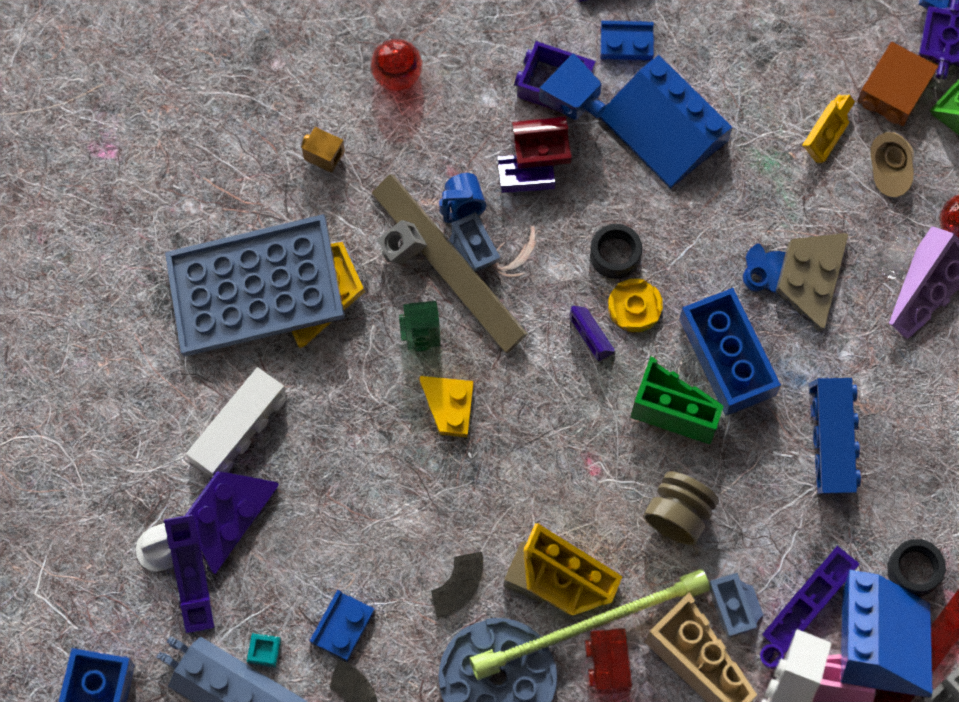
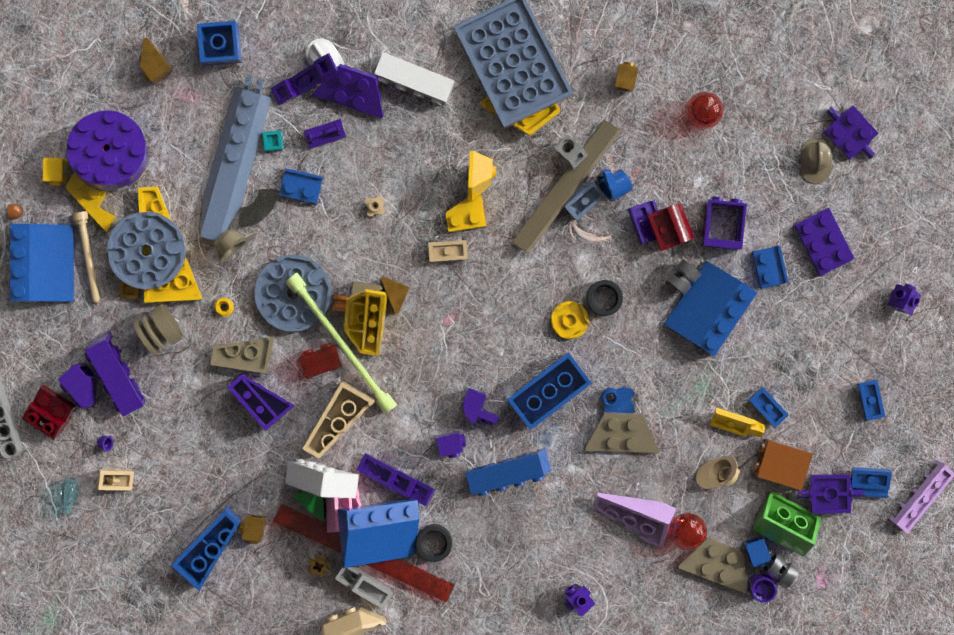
camera: 80 degrees right, 20 degrees up
clear green brick [399,300,441,352] -> none
clear smoke tile [431,551,483,621] -> none
blue torso [539,53,606,120] -> none
dark purple slope [569,305,615,361] -> none
green wedge [630,356,724,445] -> none
dark tan wheel [643,471,719,545] -> none
sand blue slope [709,573,763,638] -> none
dark purple hinge [760,644,784,669] -> none
none -> dark purple hinge [304,119,346,149]
none -> dark orange wheel [330,294,349,311]
none -> tan plate [365,196,385,217]
none -> pearl gold slope [381,277,410,314]
none -> tan plate [428,240,468,262]
none -> dark purple brick [436,430,466,458]
none -> dark purple brick [463,388,499,425]
none -> yellow slope [468,151,496,202]
none -> flat silver wheel [665,259,702,295]
none -> blue plate [748,387,789,428]

